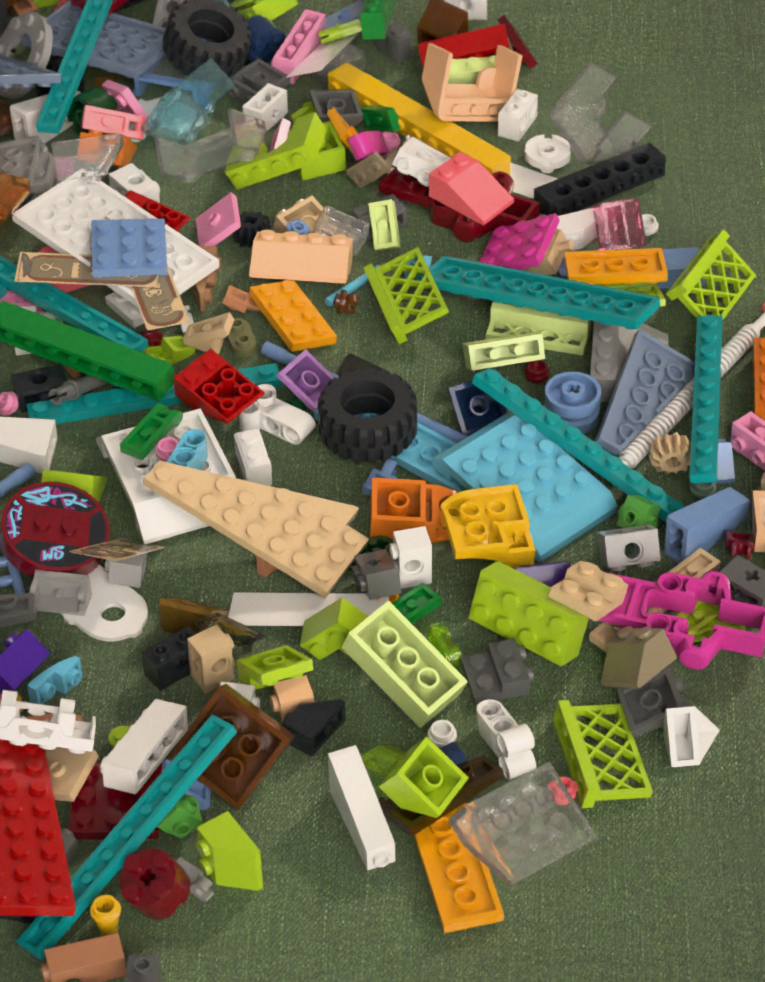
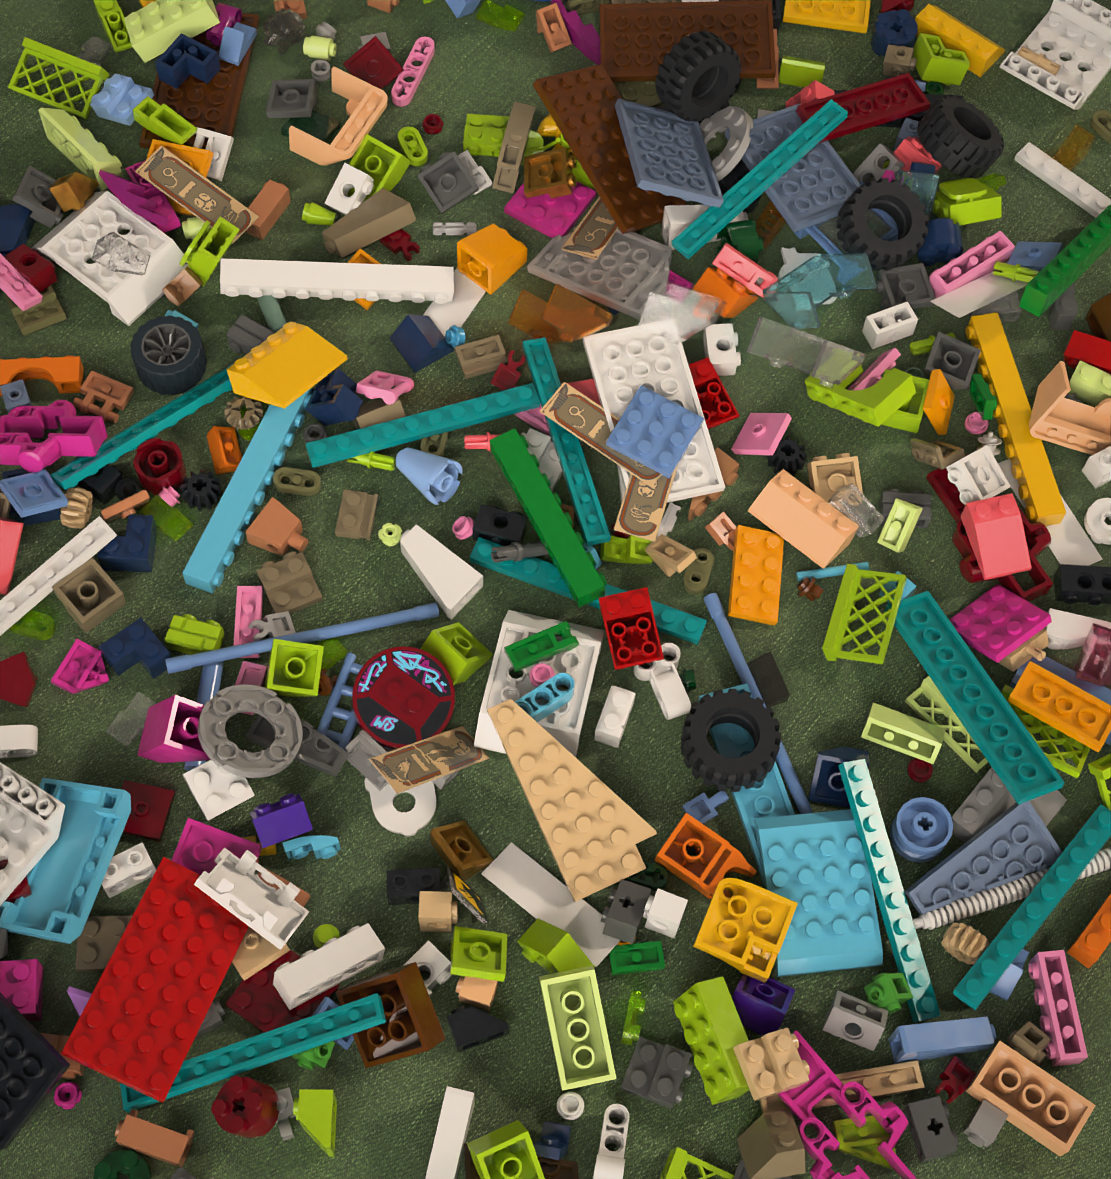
camera: 30 degrees right, 20 degrees up
yellow cone [90,895,121,936] -> none
bright pink plate [101,80,147,117] -> none
medium lavender slope [277,350,334,412] -> none
medium blue plate [286,219,310,235] -> none
dark pink beam [347,131,389,162] -> none
clear neon green slope [361,744,406,776] -> none

